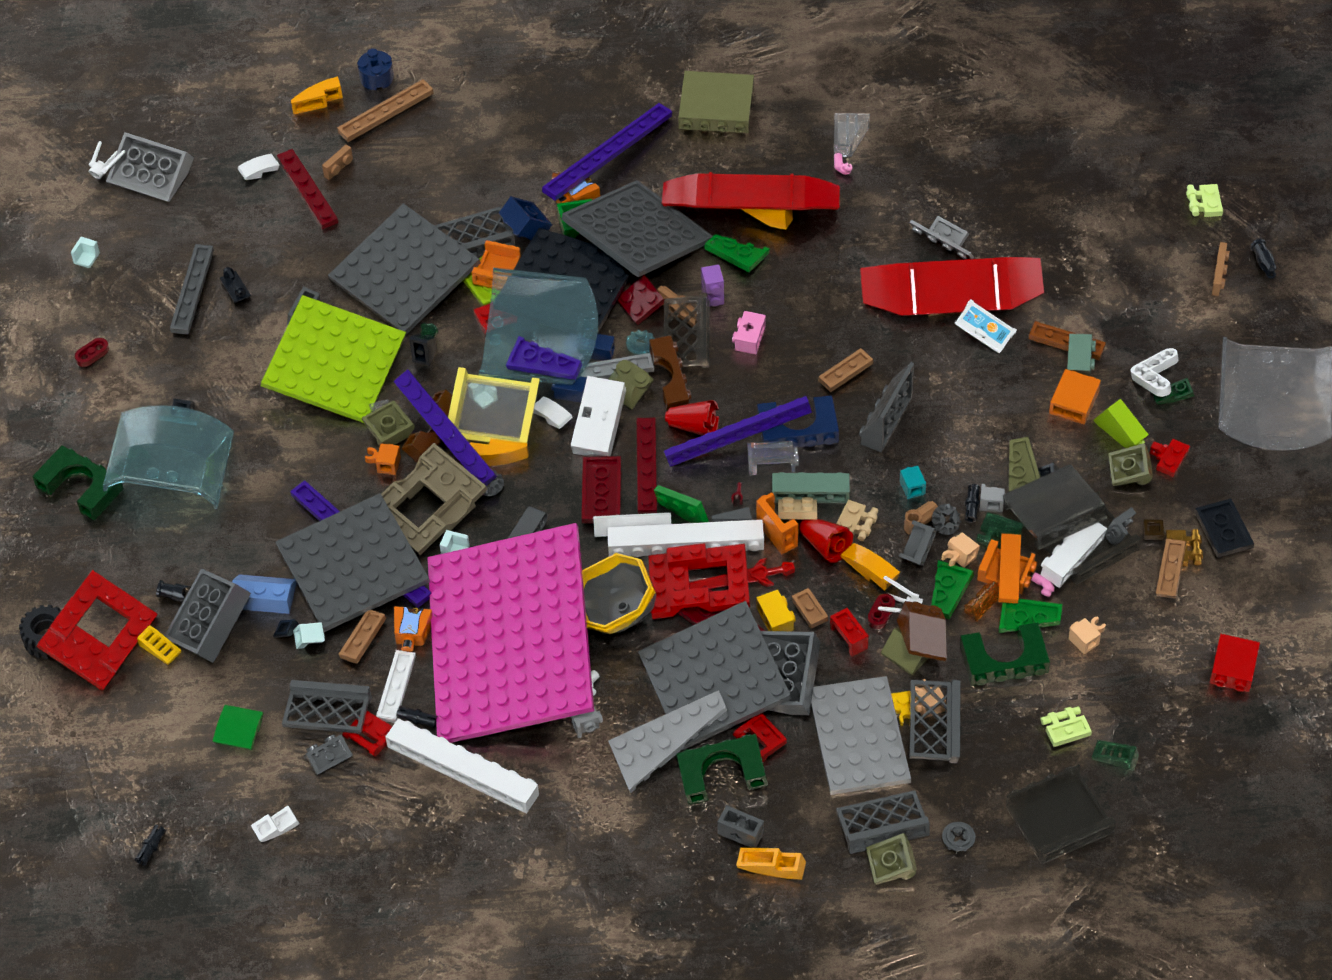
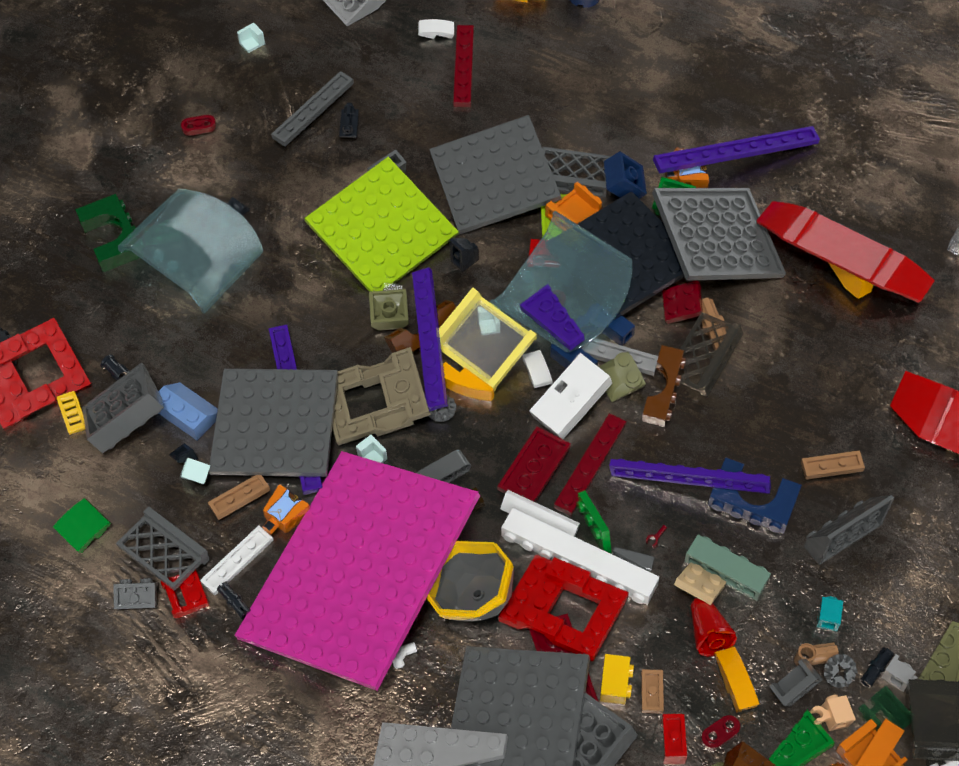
camera: 30 degrees right, 5 degrees up
white slope [251,806,300,842] -> none
medium nougat plate [322,145,353,180] -> none
medium nougat plate [337,79,434,142] -> none
orange brick [365,444,401,475] -> none
white brick [386,718,539,814] -> none
clear green plate [420,323,438,338] -> none
light grey brick [571,707,603,738] -> none
clear light blue gear [626,329,655,355] -> none
red cone [665,400,719,436] -> none
olive panel [678,71,754,133] -> none
red sword [690,558,795,589] -> none
medium lavender piece [701,264,724,308] -> none
green wing [704,234,770,272] -> none
bright pink brick [732,311,766,355] -> none
clear panel [747,441,799,475] -> none
orange panel [756,493,798,555] -> none
bright pink arm [834,153,853,175] -> none
tan plate [836,500,879,541] -> none
white plant [878,576,923,613] -> none

